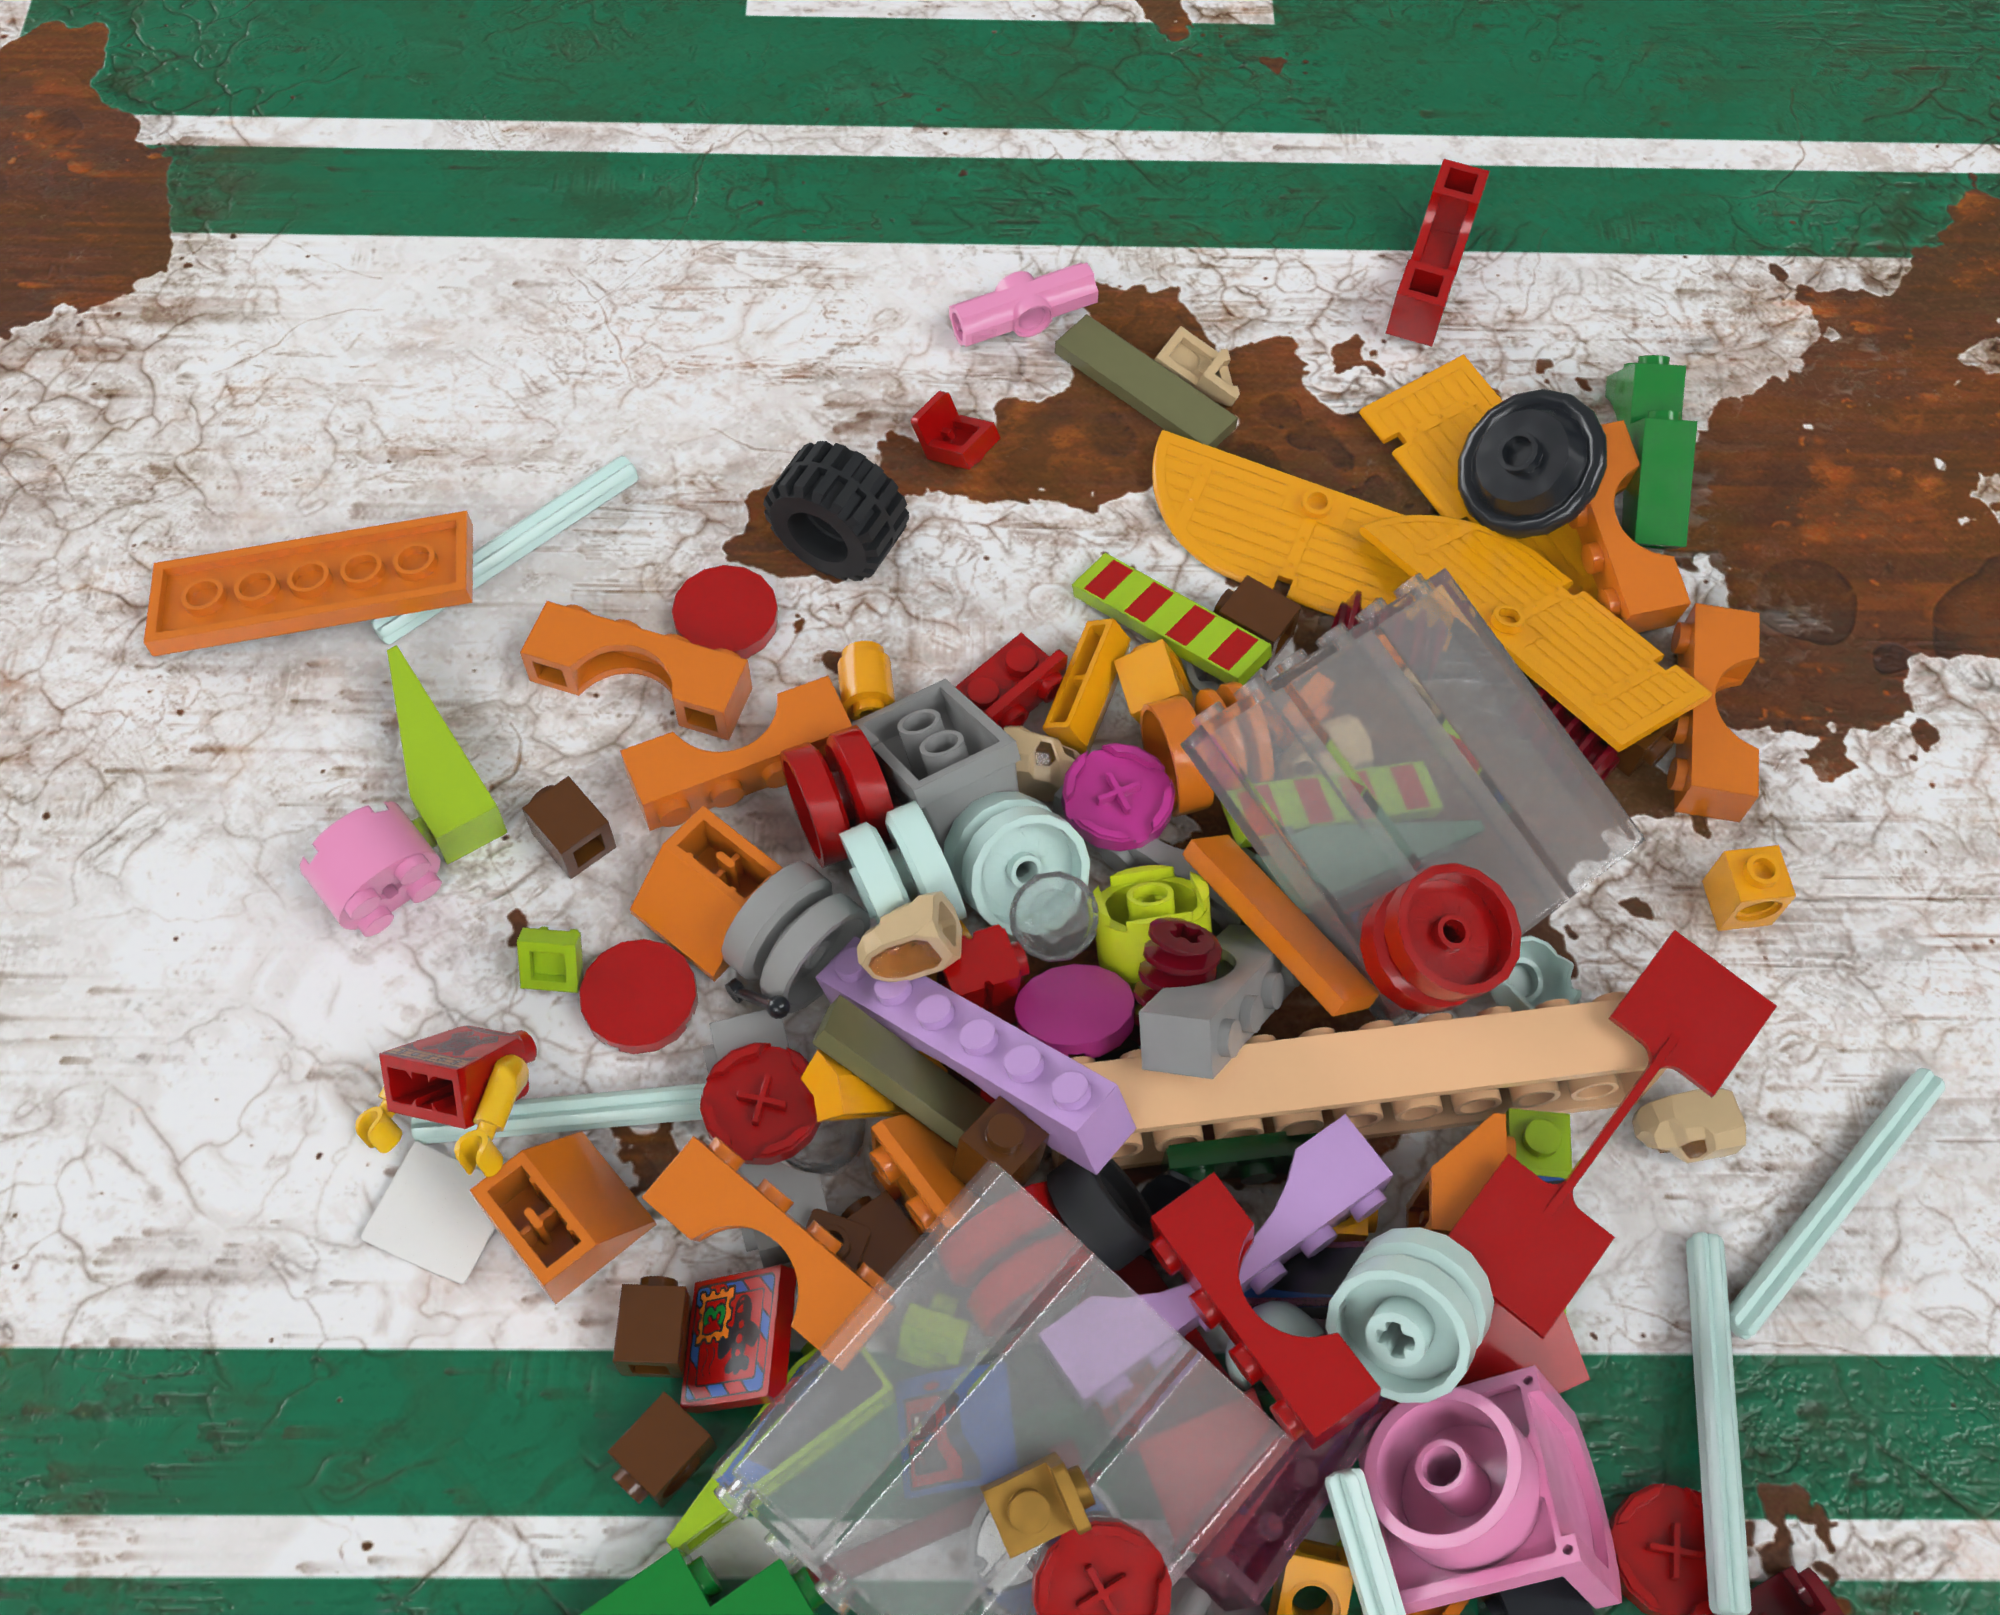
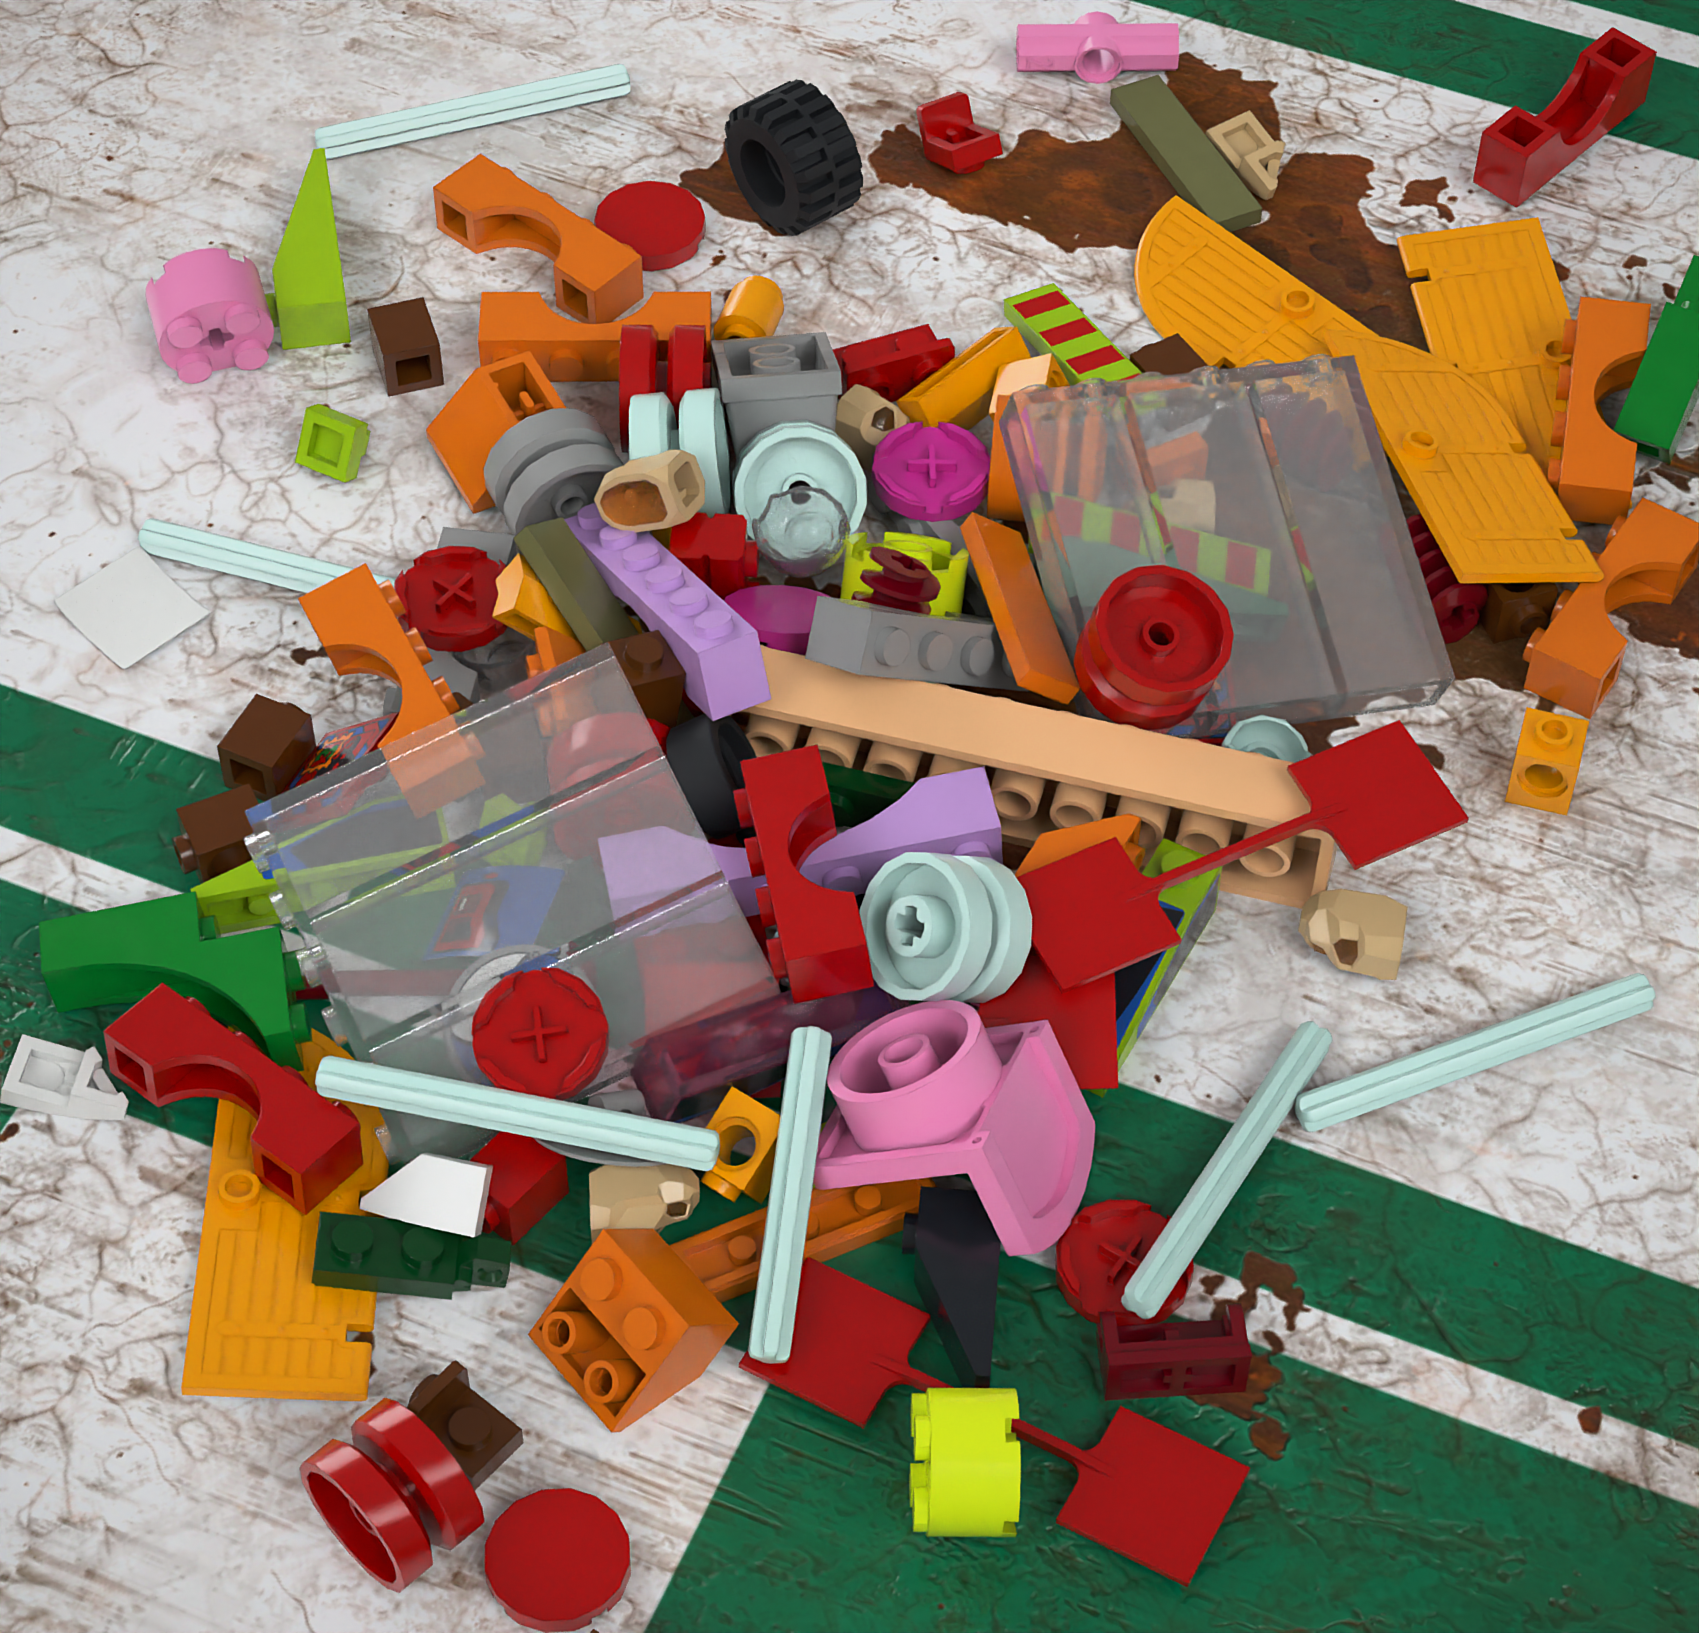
camera: 25 degrees right, 10 degrees down
orange plate [144,511,473,656] -> none
torso [355,1026,537,1177] -> none
orange slope [470,1131,657,1305] -> none
red tile [579,939,698,1054] -> none
black hinge [725,978,791,1019] -> none
pearl gold bracket [980,1452,1096,1559] -> none
black piece [1458,389,1607,539] -> none

